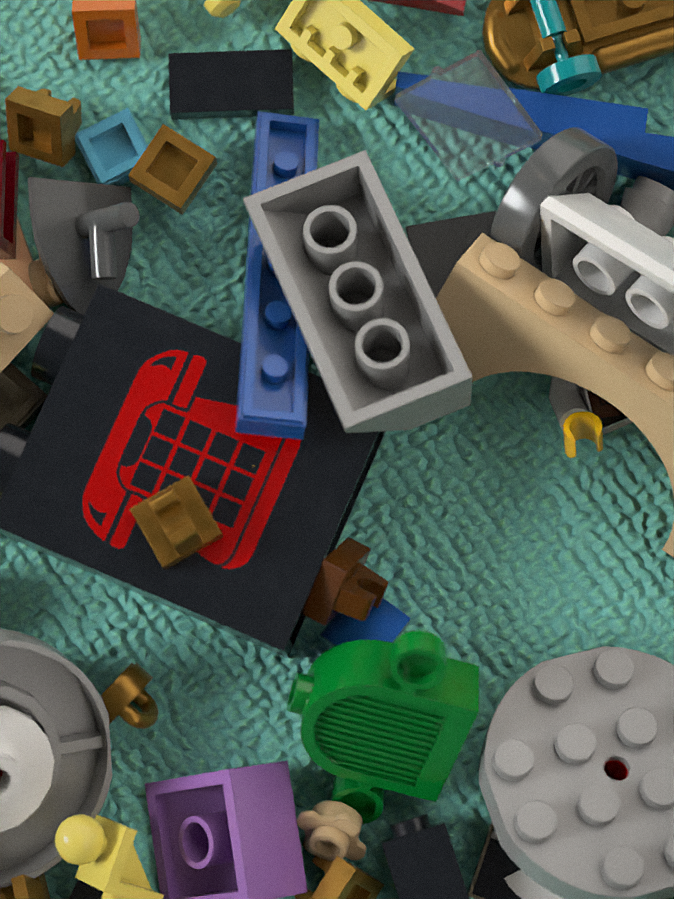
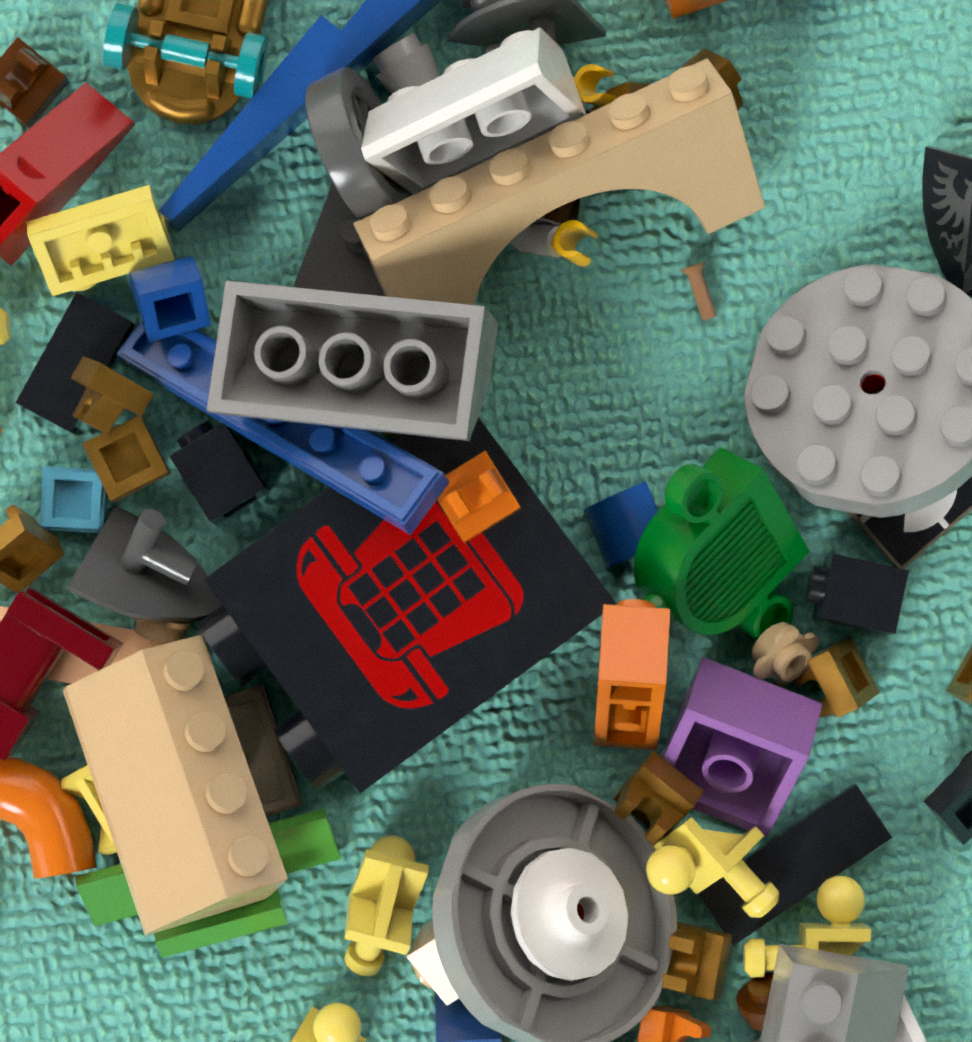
camera: 60 degrees left, 5 degrees up
pearl gold tile [101,663,159,729] -> none
pearl gold tile [130,475,224,570] -> none
reddish brown tile [302,537,389,626] -> none
clear piece [394,50,543,182] -> none
none -> pearl gold tile [71,356,154,434]
none -> blue brick [129,256,211,342]
none -> black brick [169,421,270,525]
none -> orange tile [437,451,521,543]
none -> orange slope [594,599,670,750]
none -> pearl gold tile [613,751,704,845]
none -> medium nougat piece [679,261,717,321]

